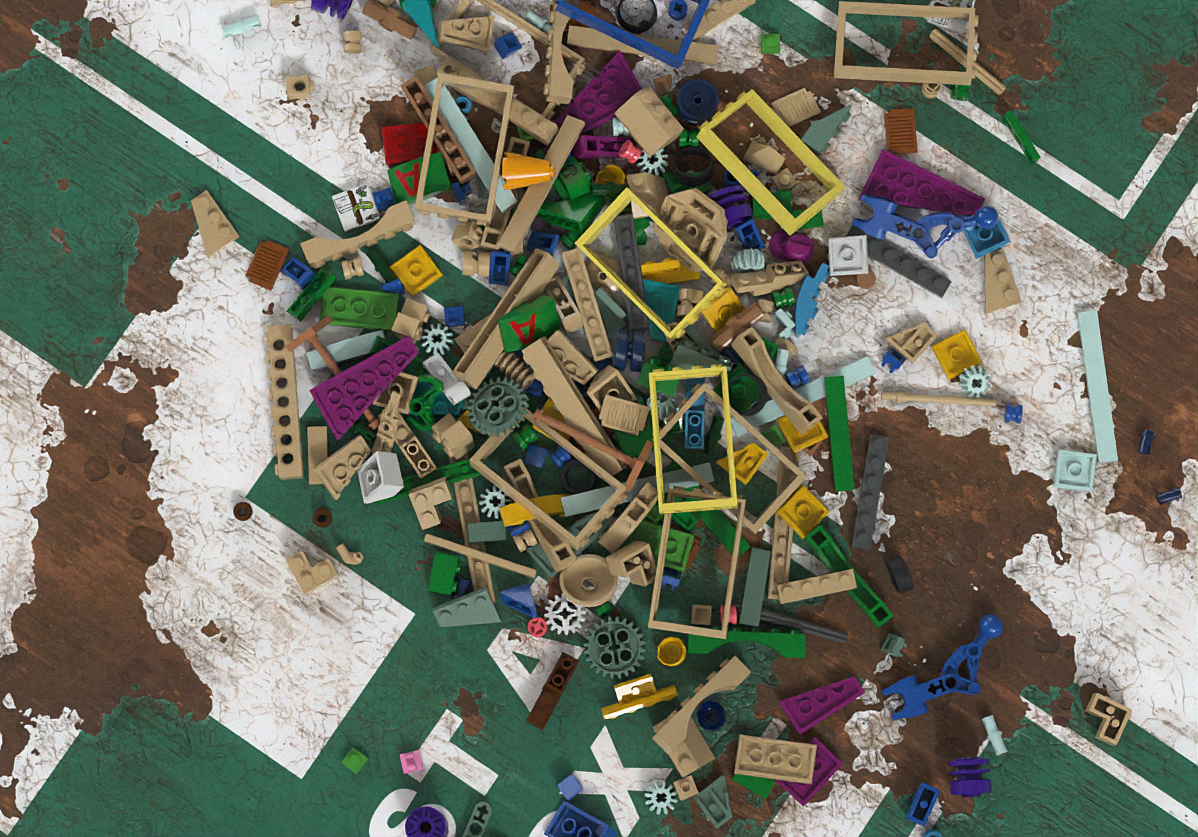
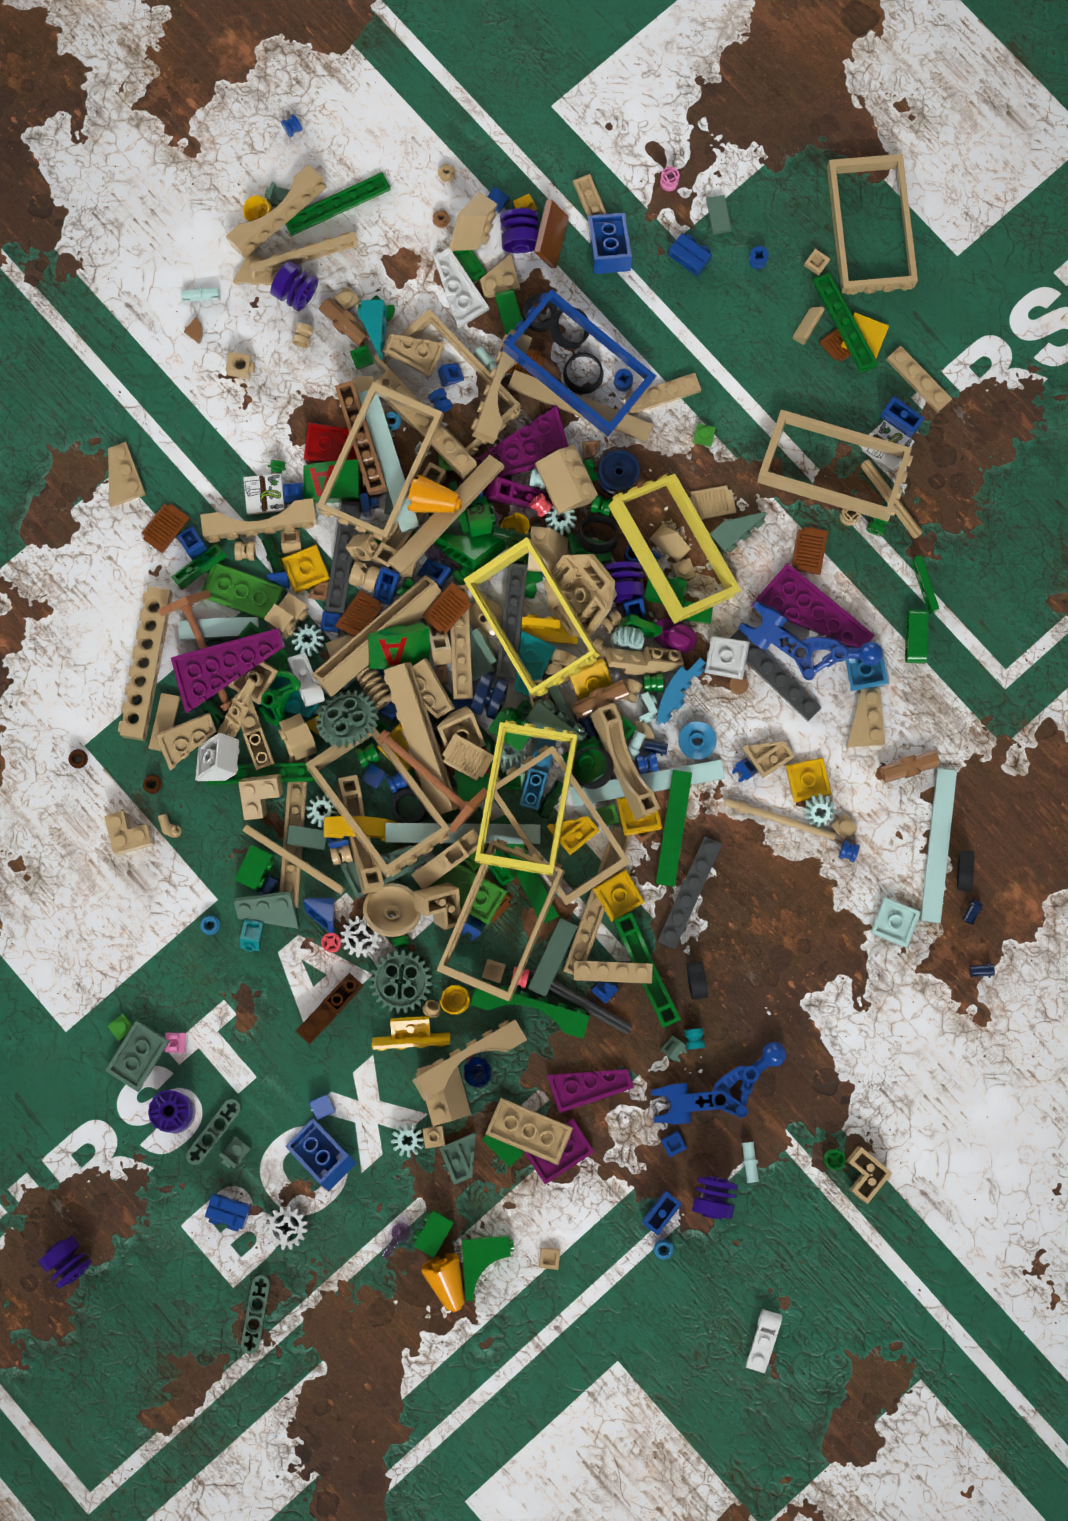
camera: 15 degrees right, 0 degrees up
none -> sand green plate [105,1020,170,1092]
none -> medium nougat tile [184,317,203,344]
none -> dark azure plate [200,915,220,935]
none -> teal bracket [240,919,264,951]
none -> green plate [268,460,286,474]
none -> tan slope [281,529,302,554]
none -> medium nougat tile [308,581,329,601]
none -> dark grey plate [325,500,361,614]
none -> dark orange window [335,591,383,637]
none -> green plate [350,345,374,370]
none -> dark orange window [422,582,472,633]
none -> tan plate [422,1000,441,1018]
none -> blue wheel [428,388,453,413]
none -> medium nougat tile [434,664,449,685]
none -> blue tile [591,981,618,1004]
none -> tan wheel [601,608,623,635]
none -> green plate [619,614,662,639]
none -> dark blue pin [644,739,668,756]
none -> blue tile [660,1131,687,1158]
none -> dark azure dish [678,721,717,760]
none -> teal wheel [684,1028,706,1050]
none -> green wheel [823,1149,845,1170]
none -> tan plate [830,814,858,841]
none -> medium nougat piece [880,750,940,783]
none -> green beam [905,609,928,664]
none -> black tyre [957,850,974,893]

